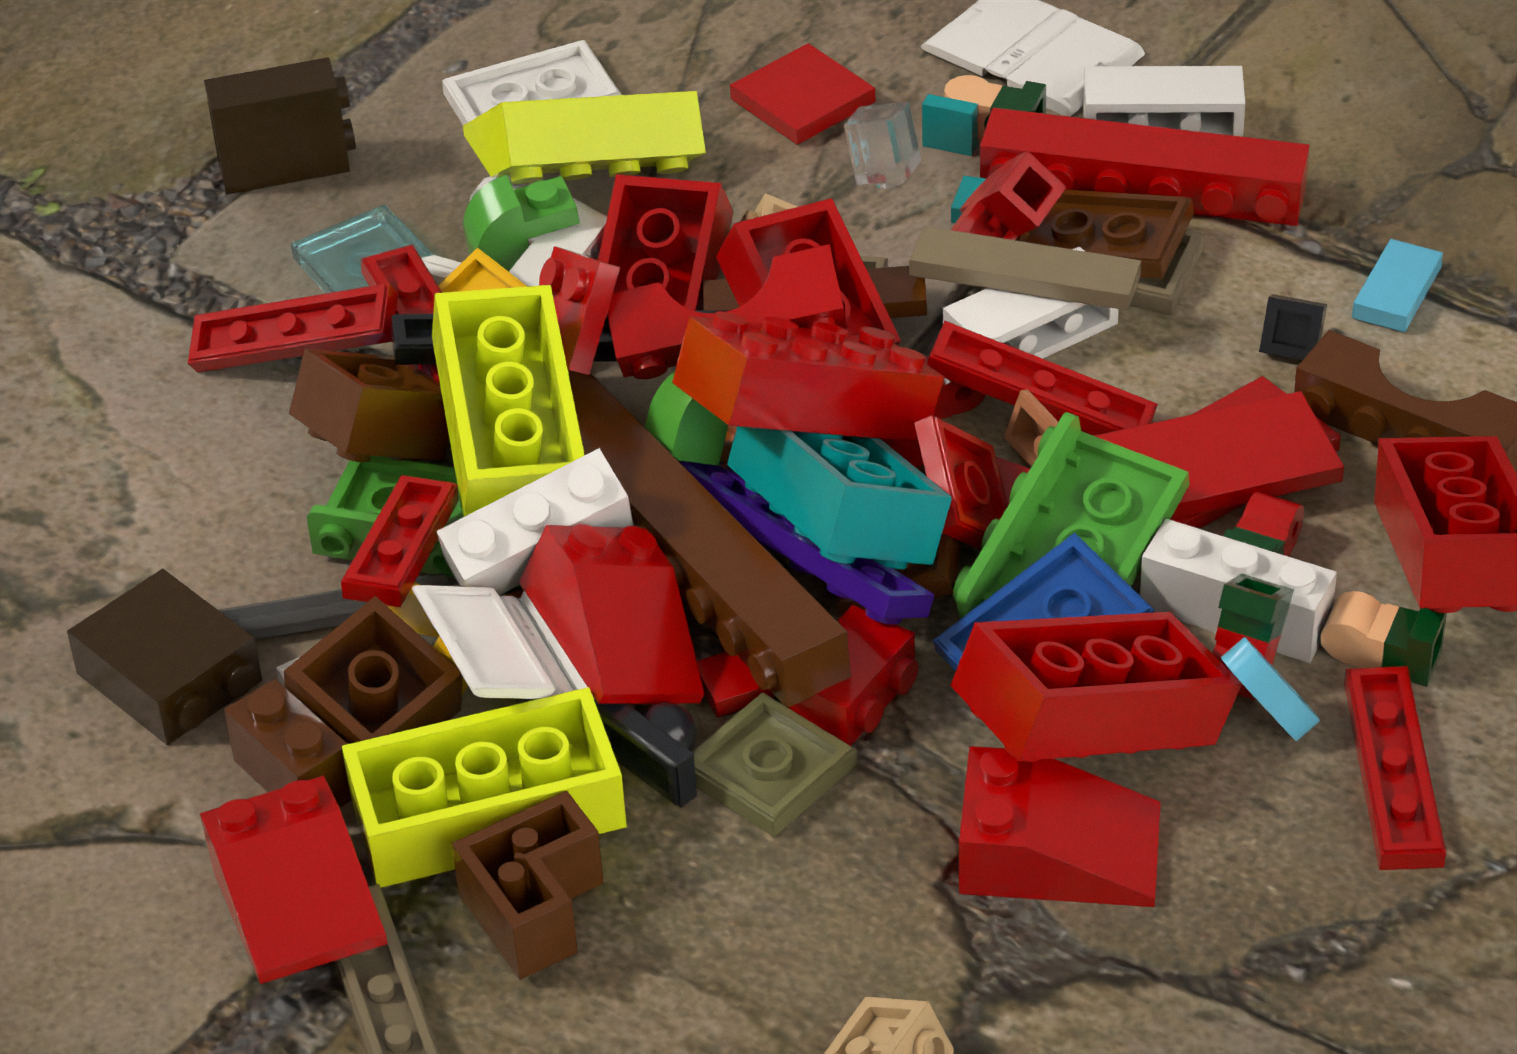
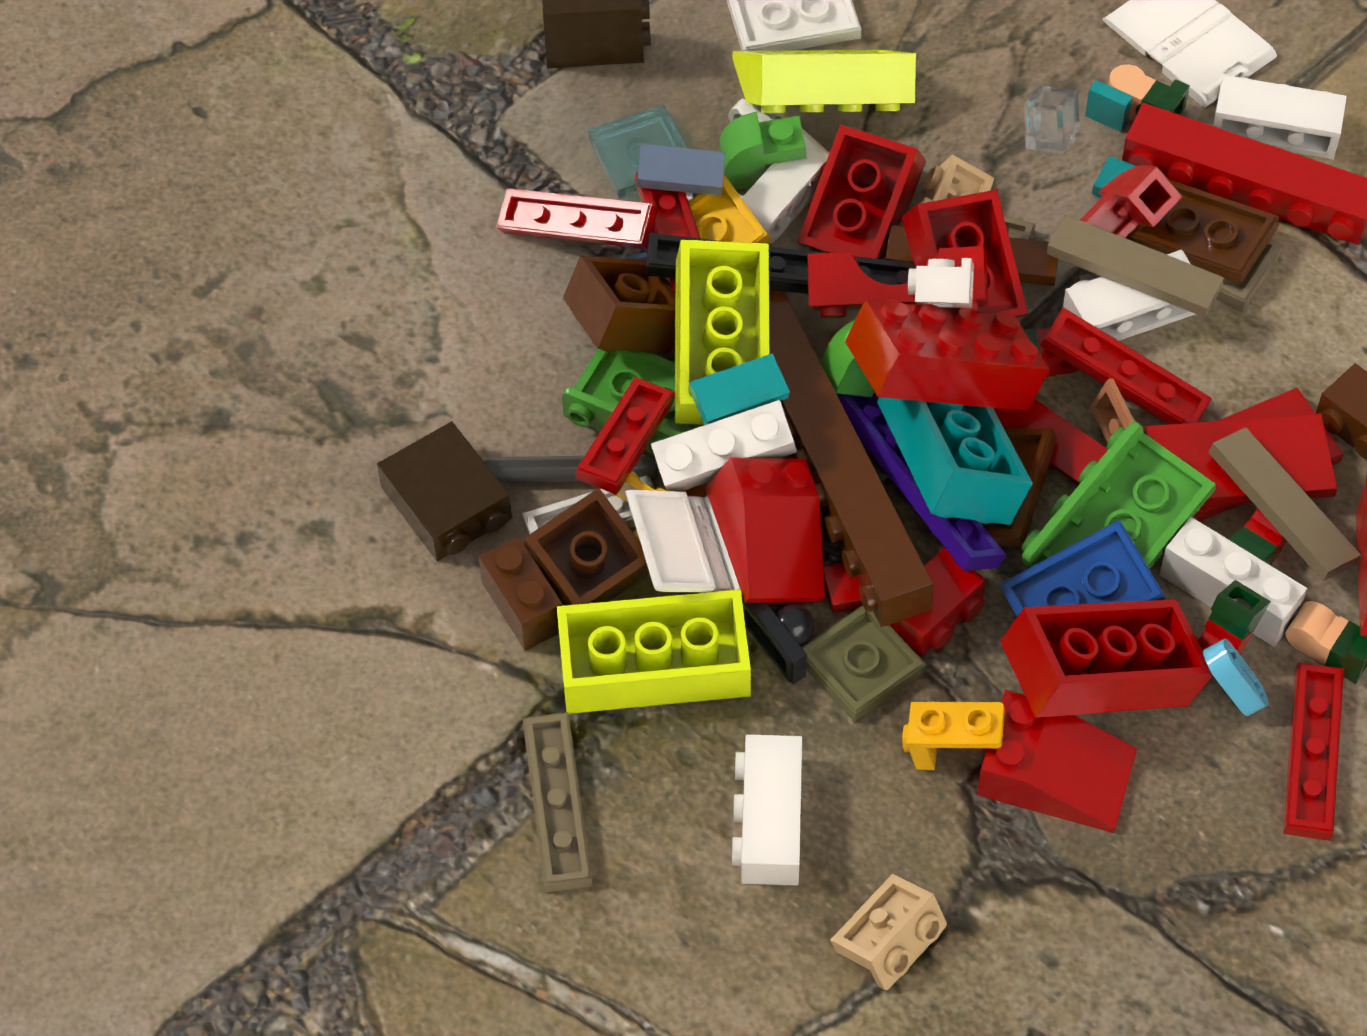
camera: 10 degrees right, 15 degrees up
red slope [200,775,388,984] -> none
reddish brown brick [451,791,604,980] -> none
red wing [539,246,620,375] -> none
red tile [730,43,876,145] -> none
red tile [914,415,1008,551] -> none
black tile [1259,294,1327,360] -> none
none -> sand blue tile [636,143,725,196]
none -> teal tile [689,353,790,425]
none -> white brick [732,735,802,885]
none -> yellow bracket [902,702,1005,770]
none -> white brick [908,258,974,309]
none -> dark tan tile [1208,427,1361,581]

